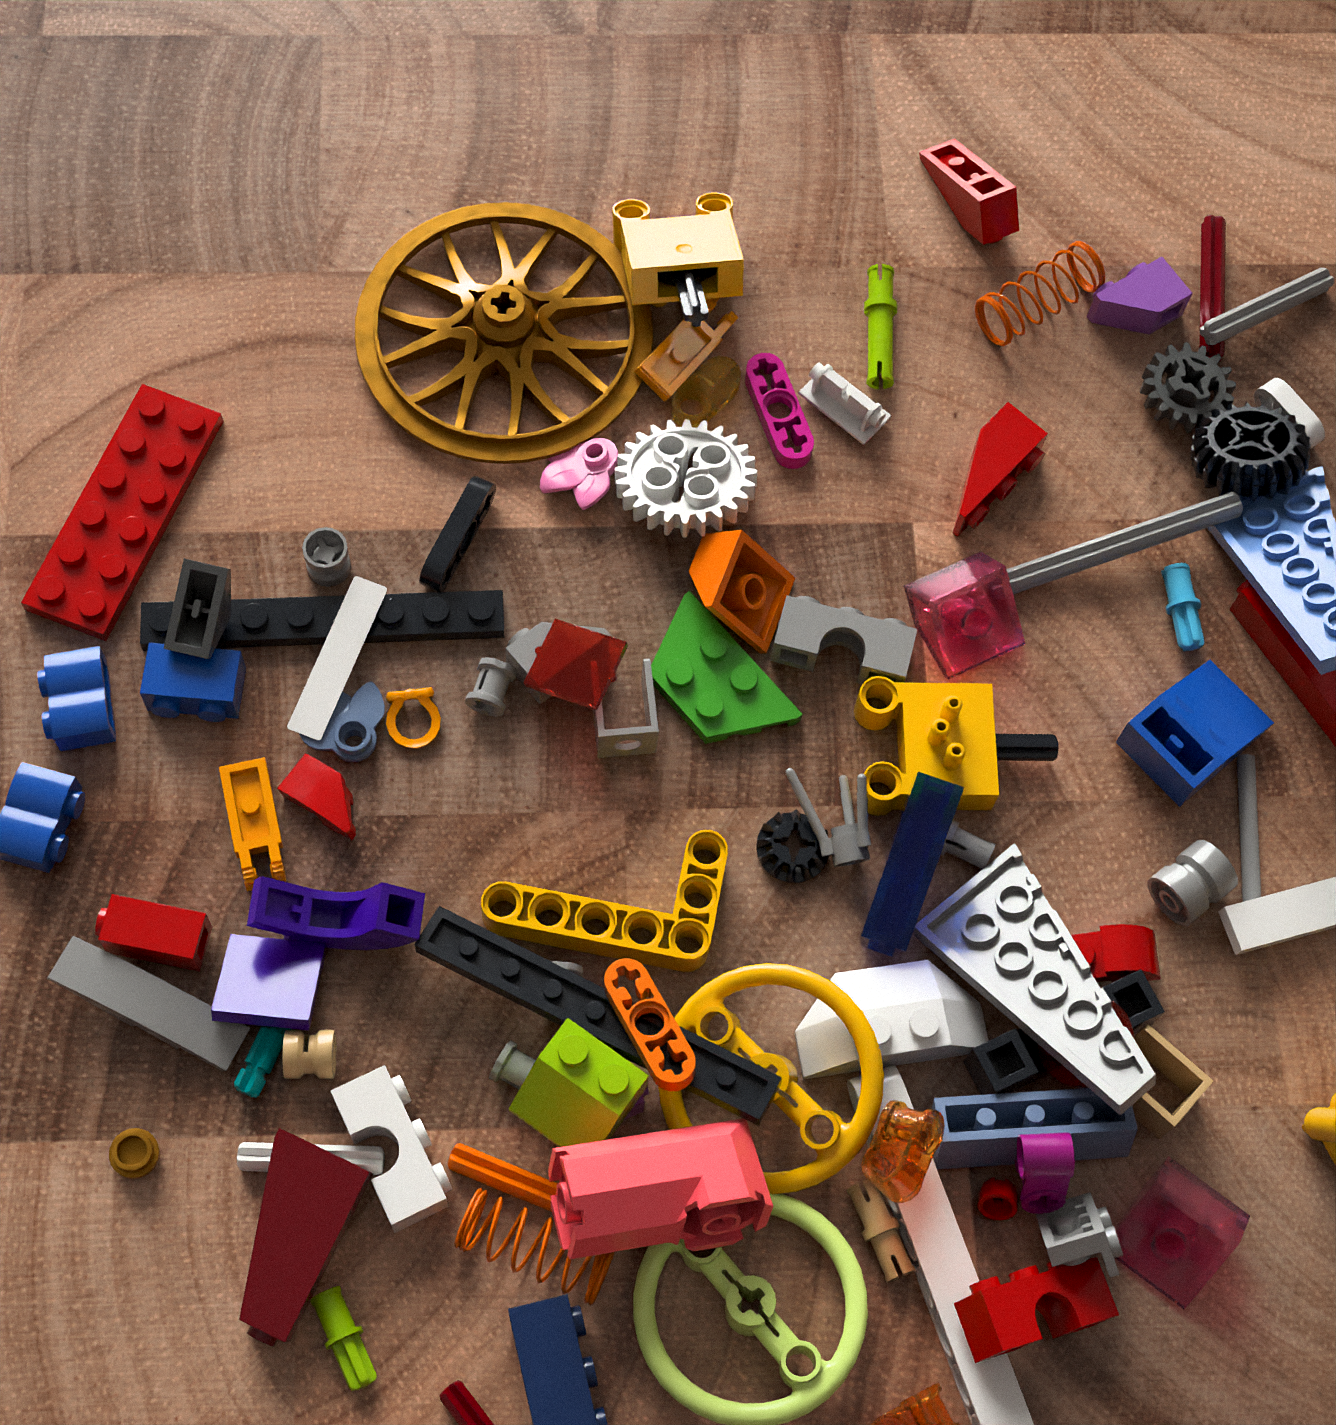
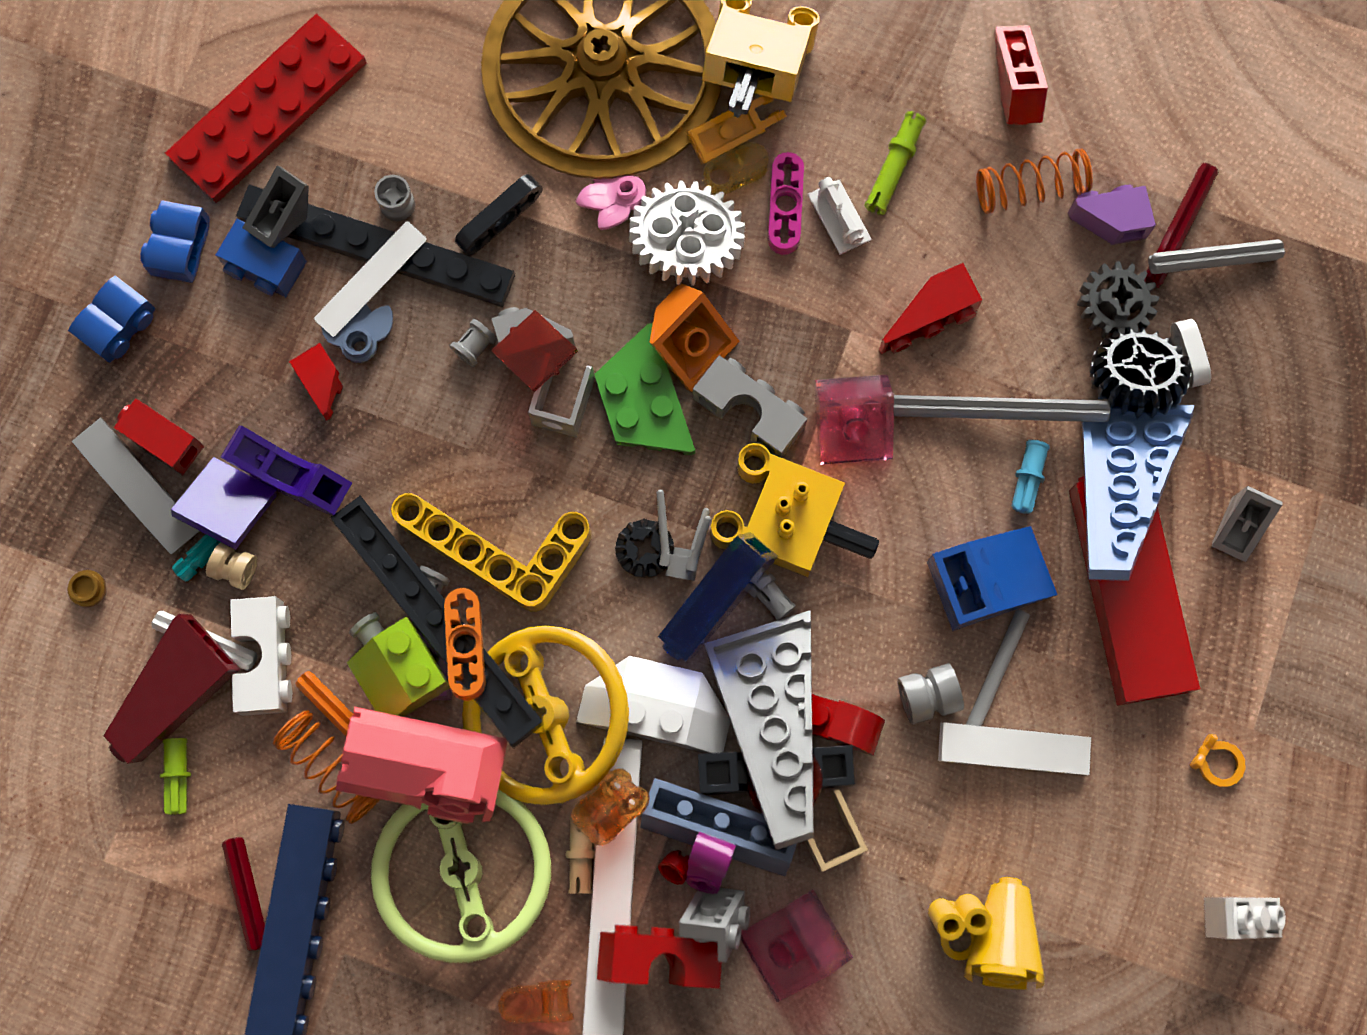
camera: 30 degrees right, 10 degrees up
light orange hinge [219,757,287,891] -> none
light orange piece [386,687,441,749] -> none

